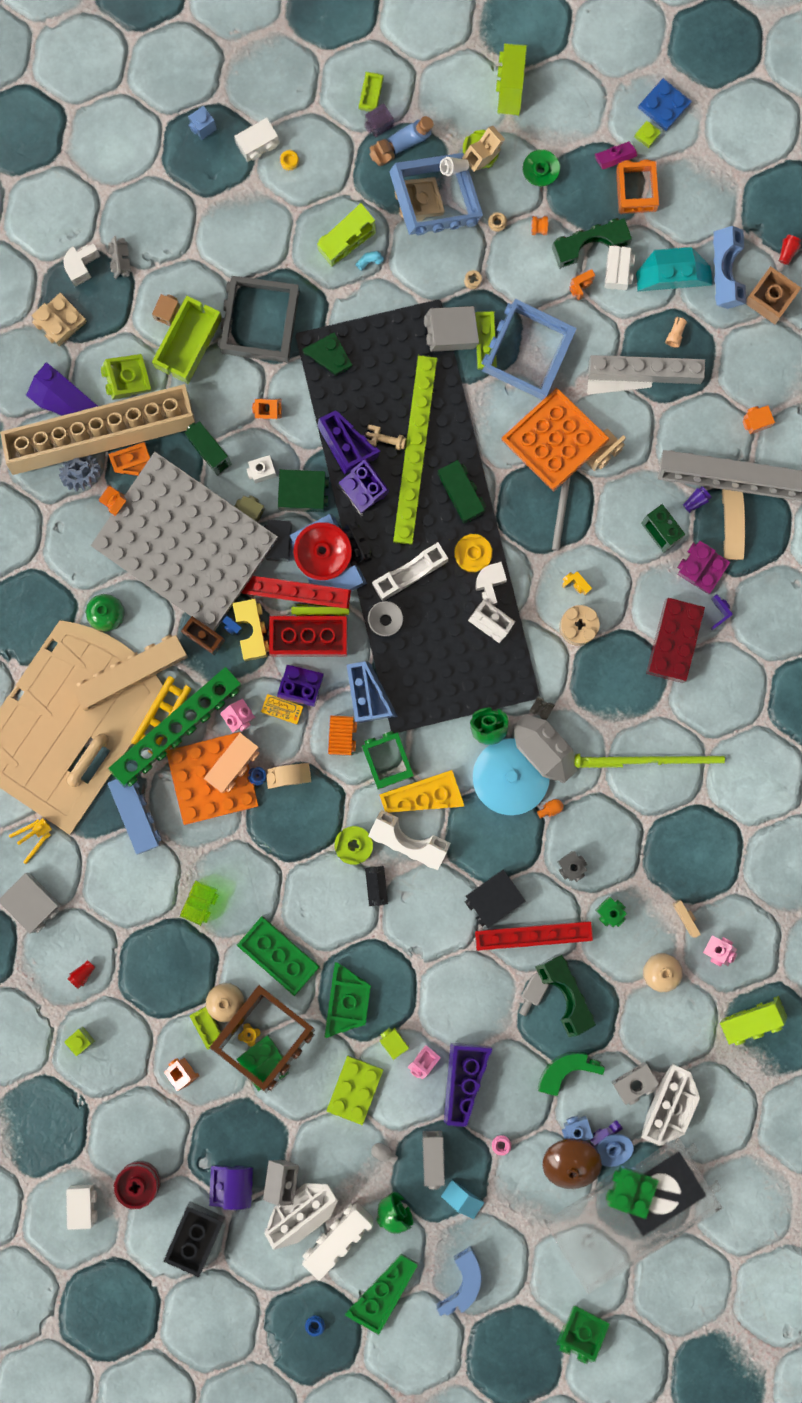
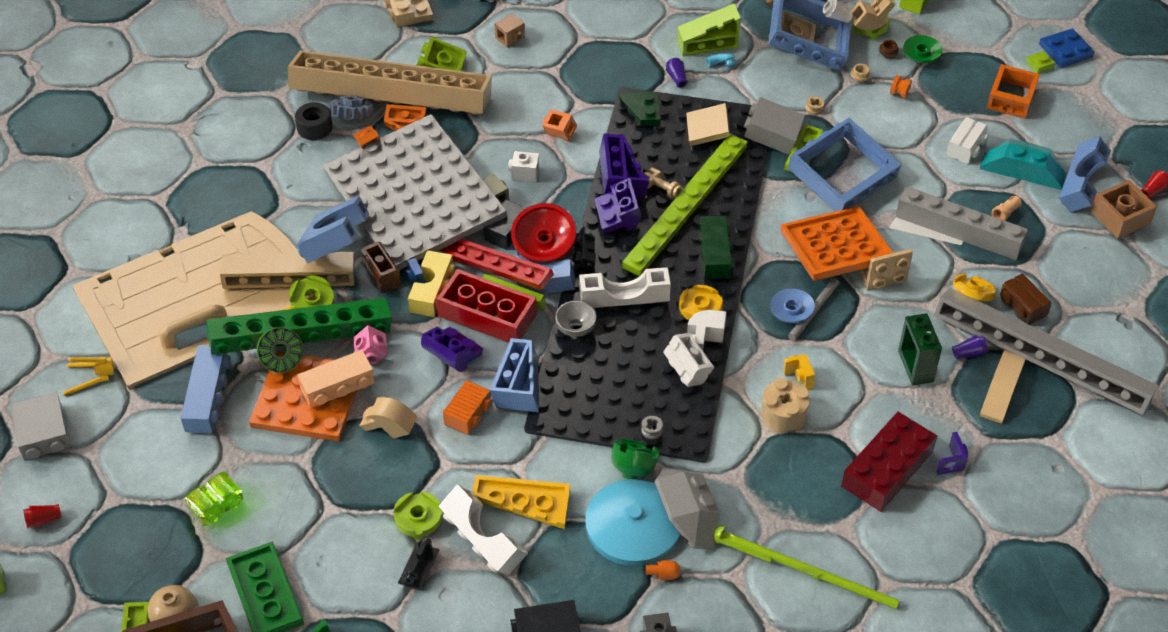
camera: 20 degrees right, 35 degrees down
dark purple wedge [26,362,98,416] -> none
green cylinder [85,594,125,632] -> none
lime piece [152,295,222,384] -> none
dark green window [185,421,232,476] -> none
dark grey window [218,275,300,363] -> none
blue plate [248,767,266,785] -> none
yellow tile [261,694,303,725] -> none
dark green brick [278,469,329,512] -> none
green window [362,731,414,790] -> none
clear smoke wheel [529,695,555,720] -> none
dark green arch [552,218,632,269] -> none
orange bracket [569,269,595,300] -> none
magenta plate [595,141,637,170] -> none
magenta plate [677,540,730,595] -> none
orange brick [743,405,775,435] -> none
none -> tile [256,327,303,373]
none -> lime plate [289,275,334,309]
none -> black tyre [295,102,333,140]
none -> medium blue arch [297,195,370,263]
none -> light grey bush [641,416,663,440]
none -> dark purple cone [666,58,688,88]
none -> tan tile [686,103,730,146]
none -> medium blue dish [770,289,815,323]
none -> reddish brown plate [879,40,899,58]
none -> yellow tile [953,273,997,302]
none -> reddish brown brick [1000,273,1052,325]

